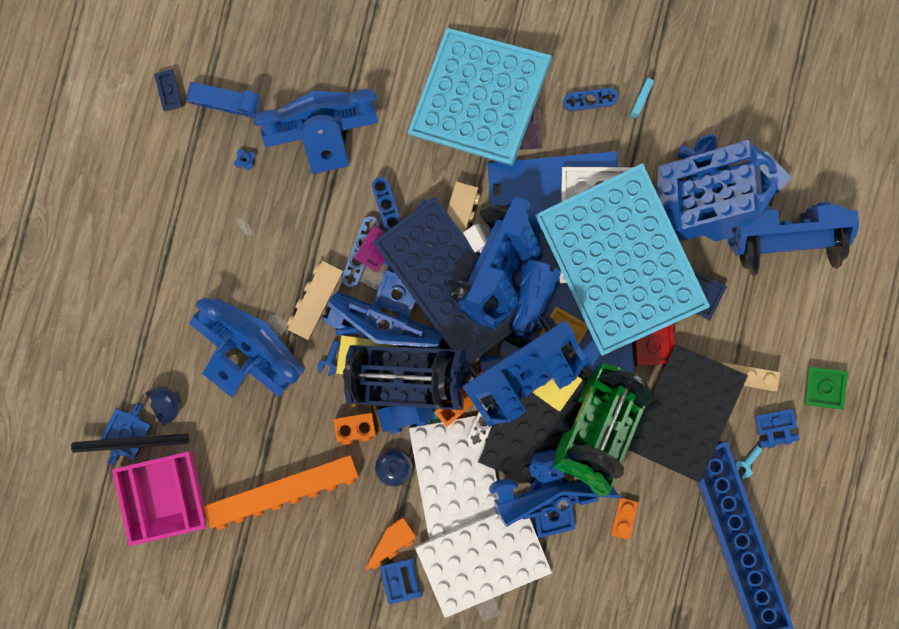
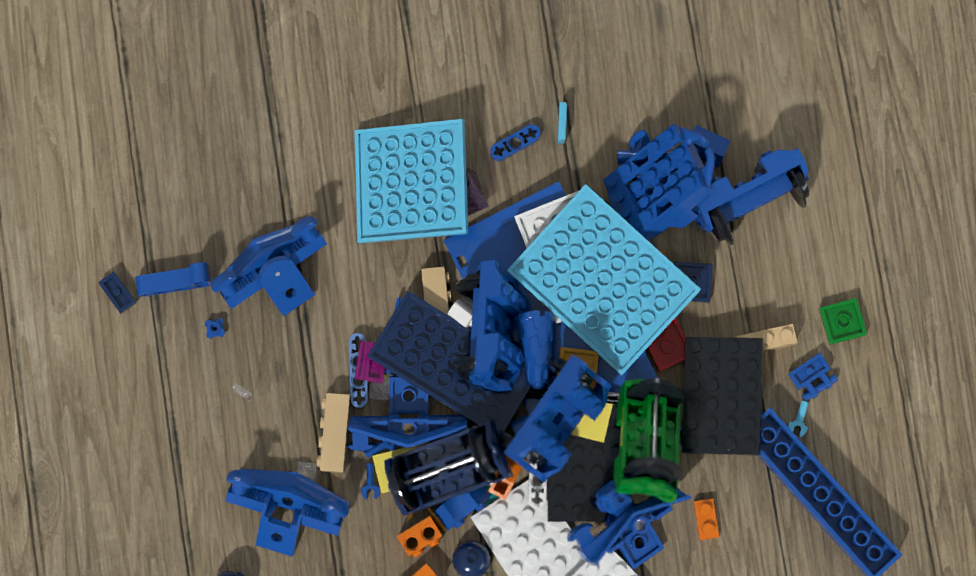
camera: 15 degrees left, 5 degrees down
blue beam [372,177,401,231] -> none

